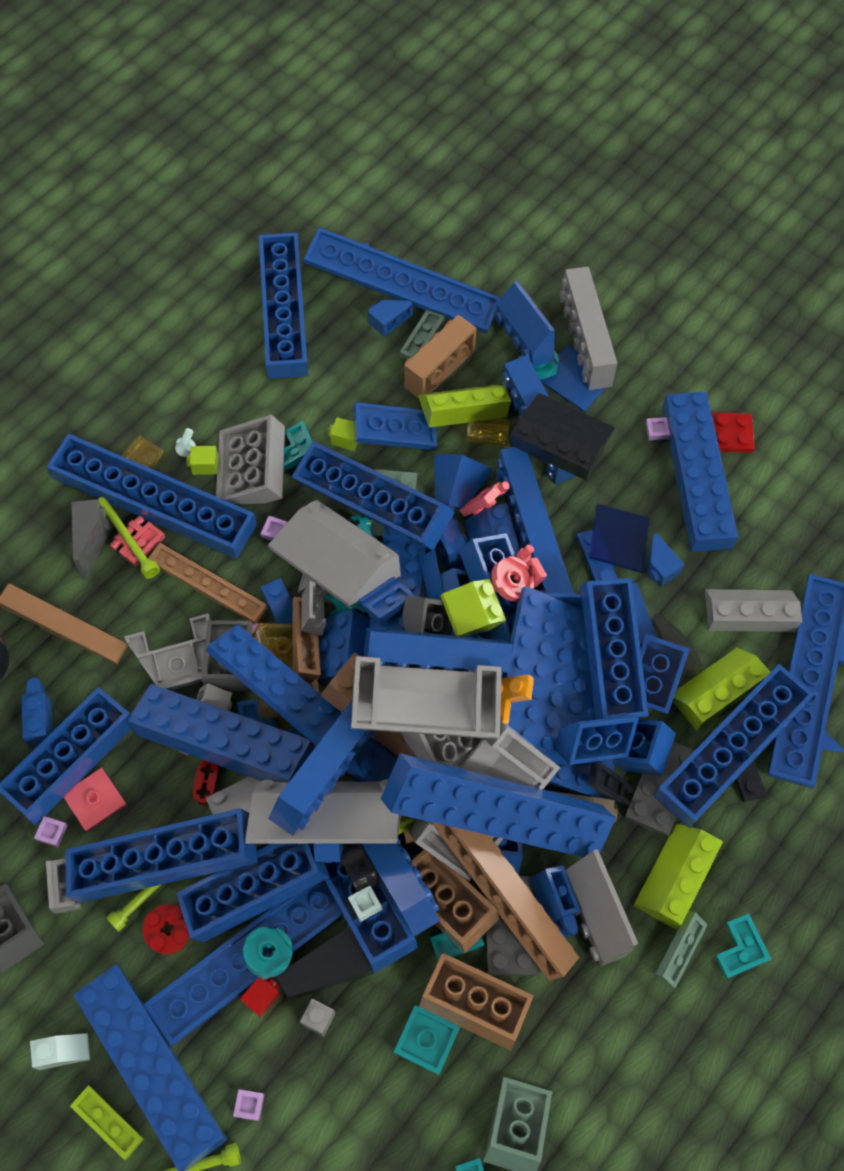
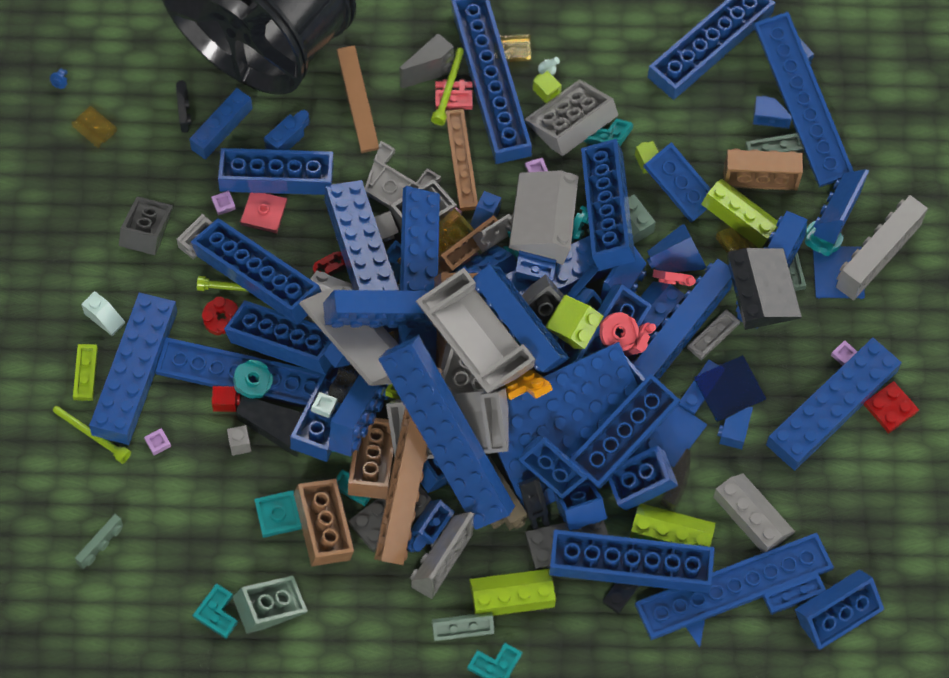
camera: 50 degrees right, 0 degrees up
none -> light grey tile [687,309,740,360]

